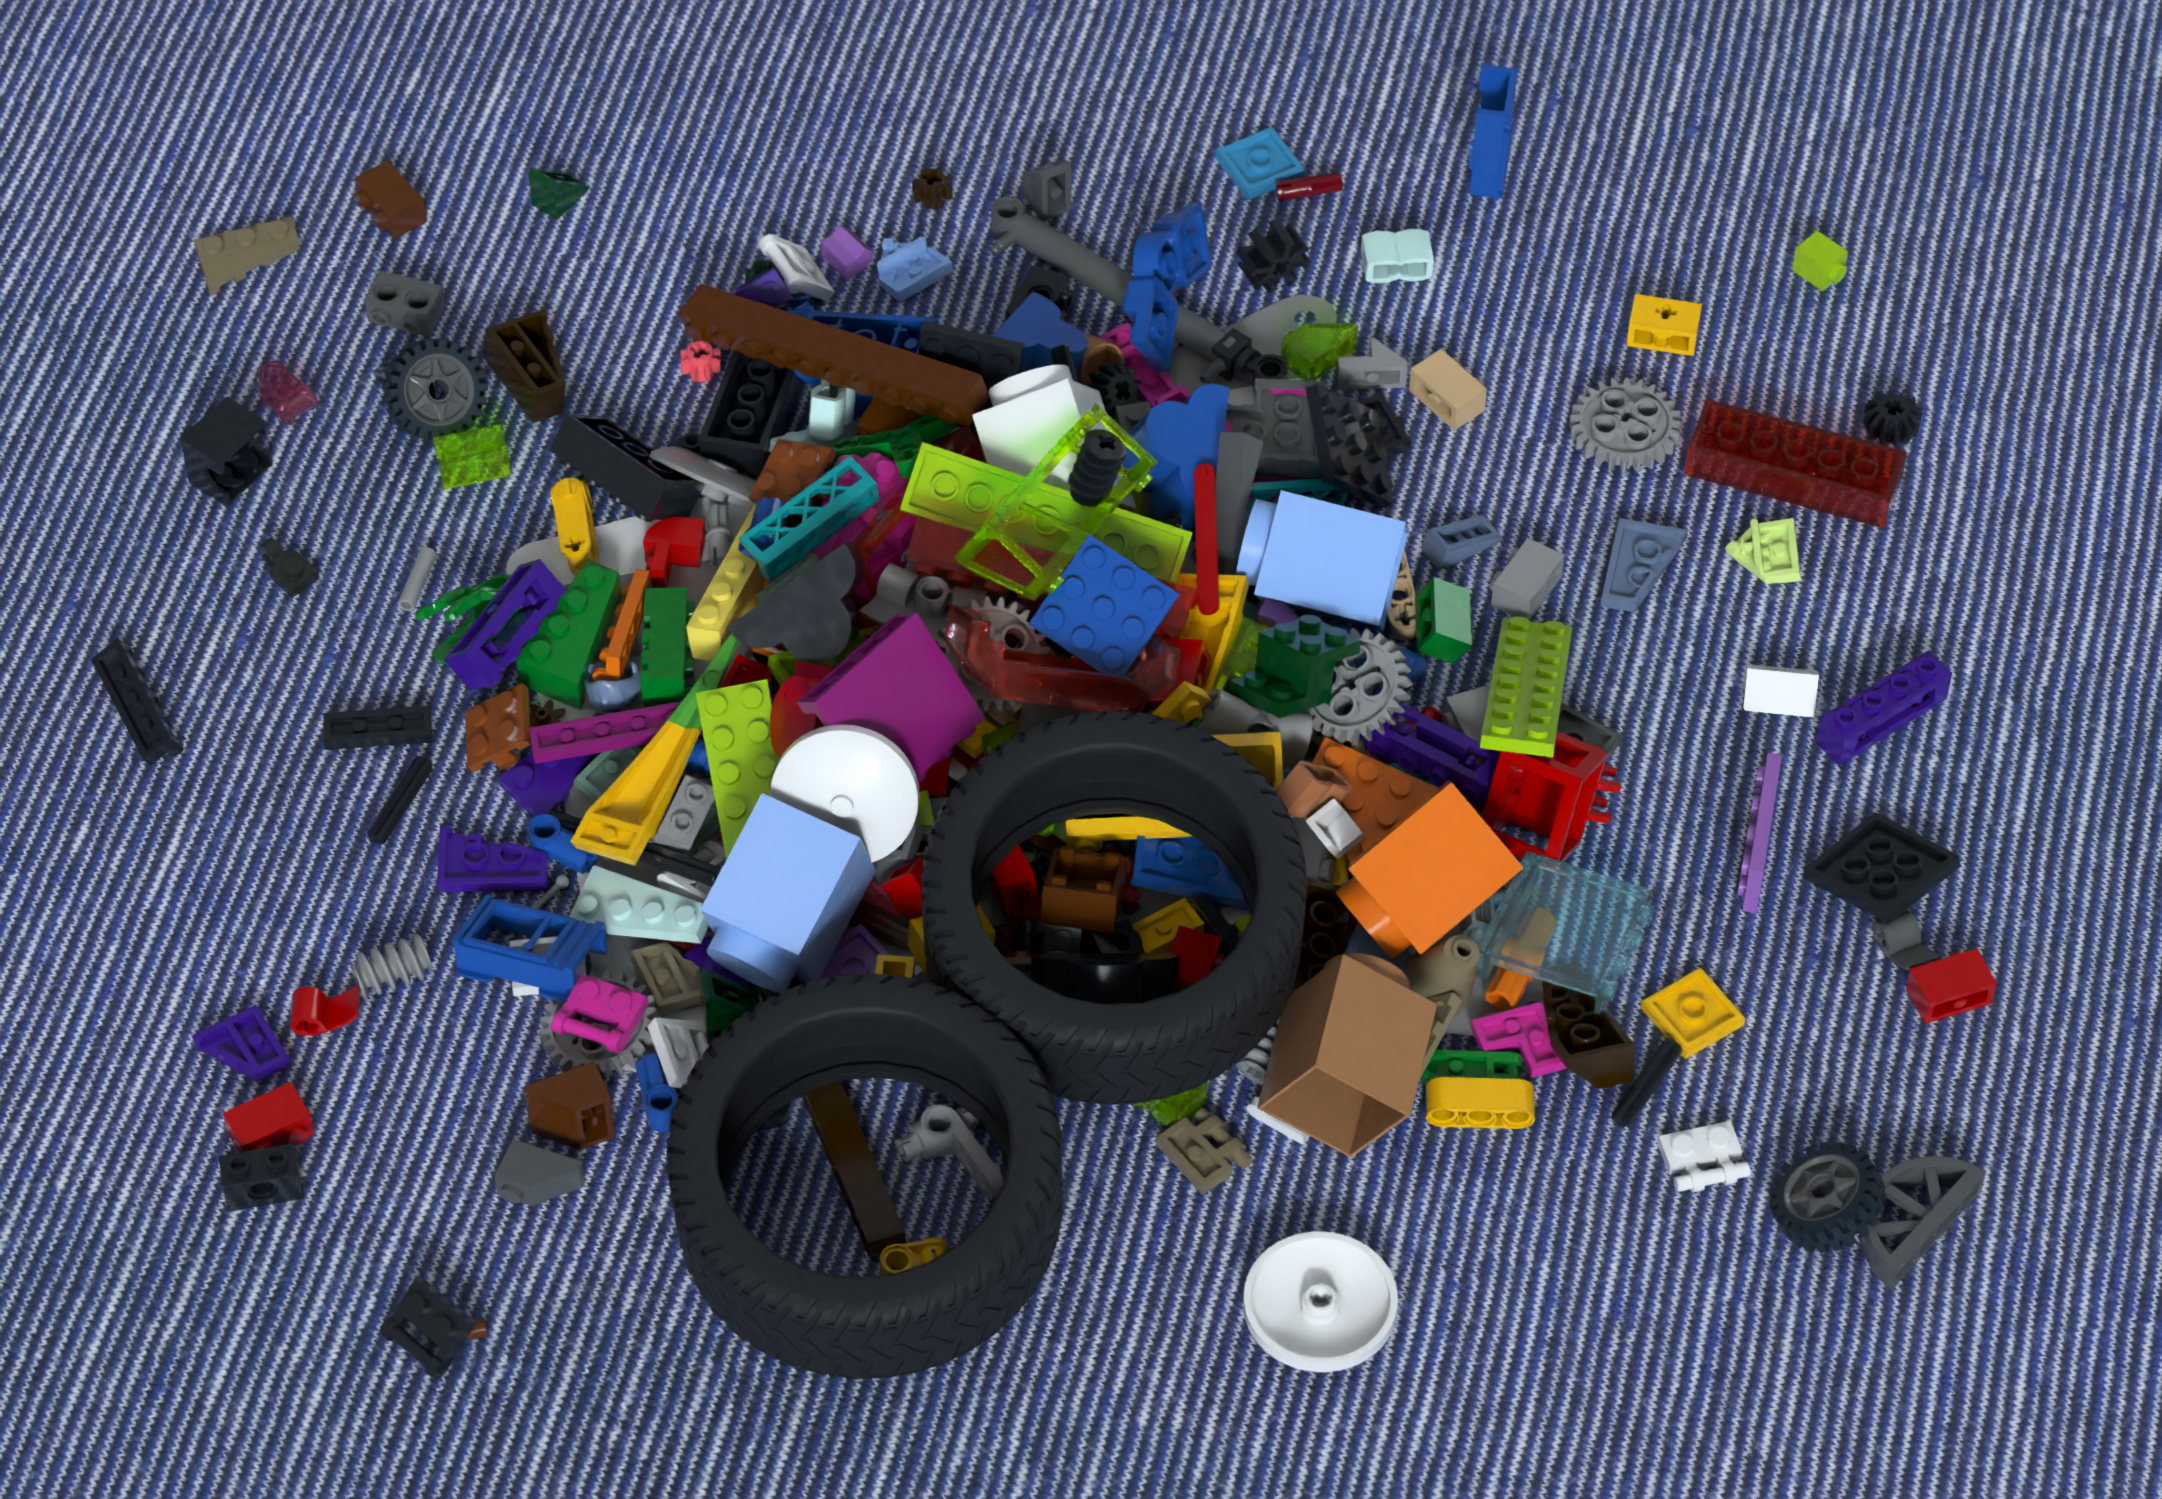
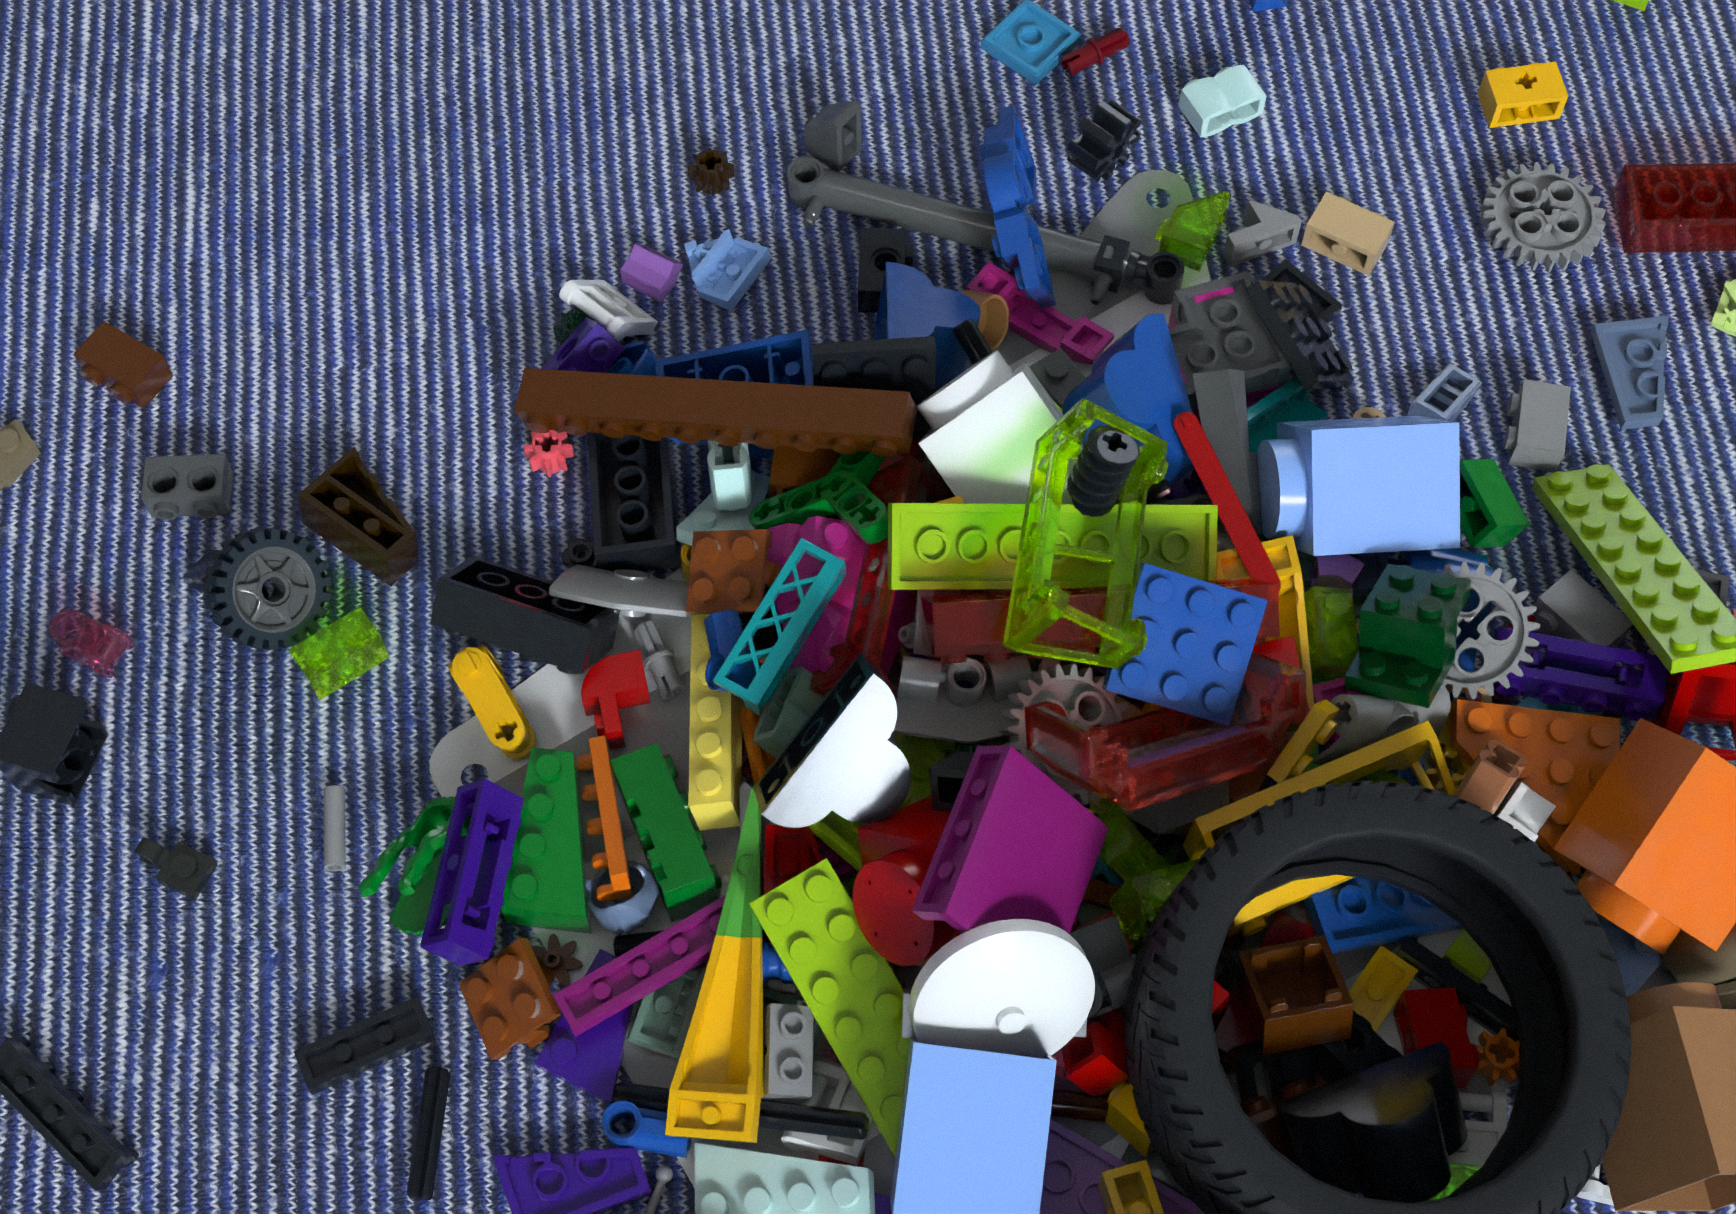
camera: 20 degrees left, 10 degrees up
dark green slope [528,168,590,220] -> none
black gear [1085,362,1143,420] -> none

